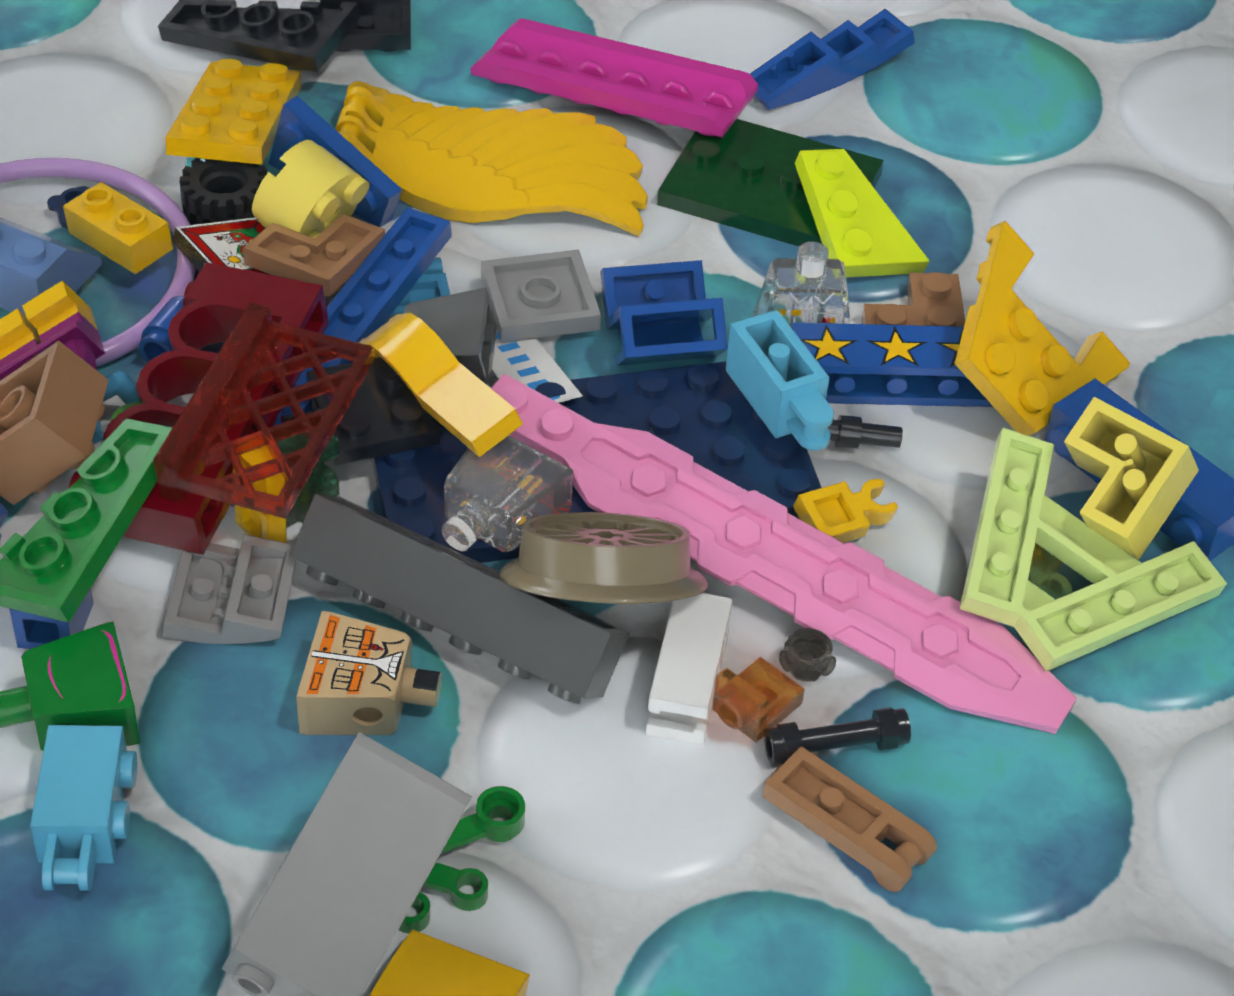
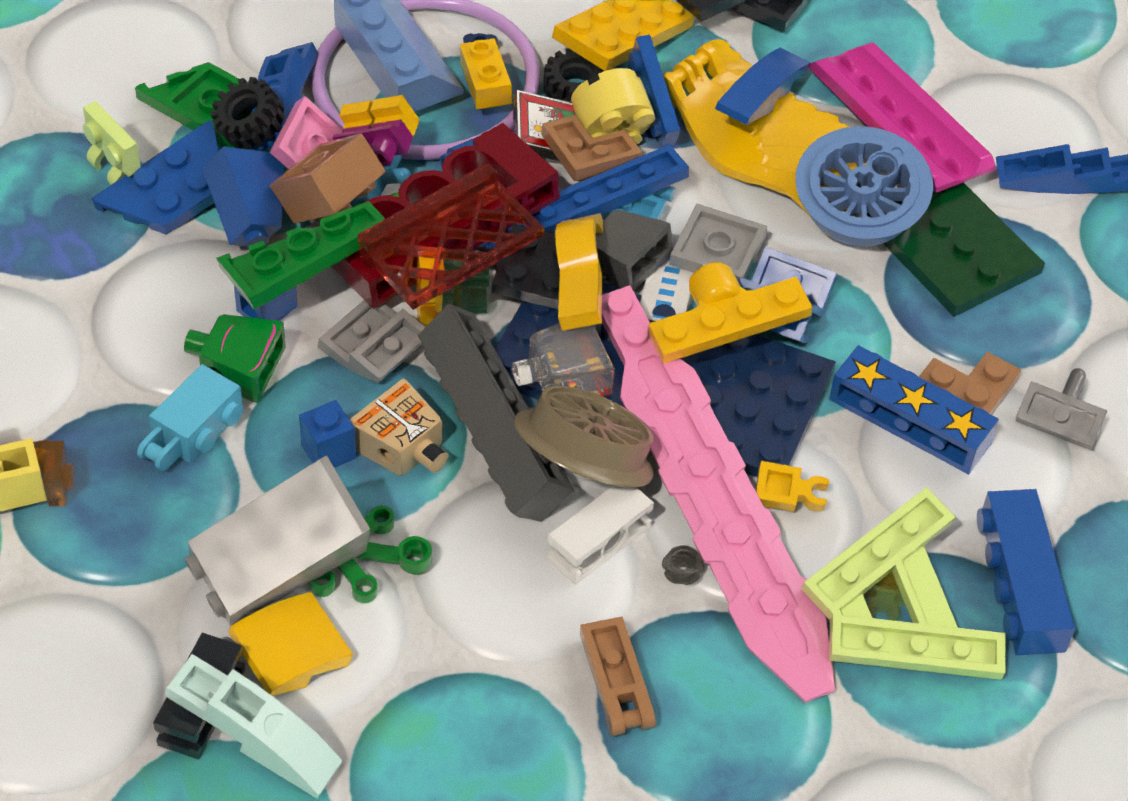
camera: 35 degrees right, 5 degrees up
clear orange bracket [712,657,805,743] -> none
medium azure brick [726,310,834,451] -> none
clear torso [753,242,850,327] -> none
black bar [764,707,911,765] -> none
neon yellow wing [795,149,930,278] -> none
black bar [828,415,903,449] -> none
yellow wing [955,220,1131,436] -> none
light yellow brick [1064,397,1199,561] -> none
none -> blue brick [299,400,356,468]
none -> yellow plate [648,262,813,364]
none -> blue slope [715,47,811,125]
none -> medium blue piece [795,126,933,246]
none -> flat silver plate [1015,368,1108,450]

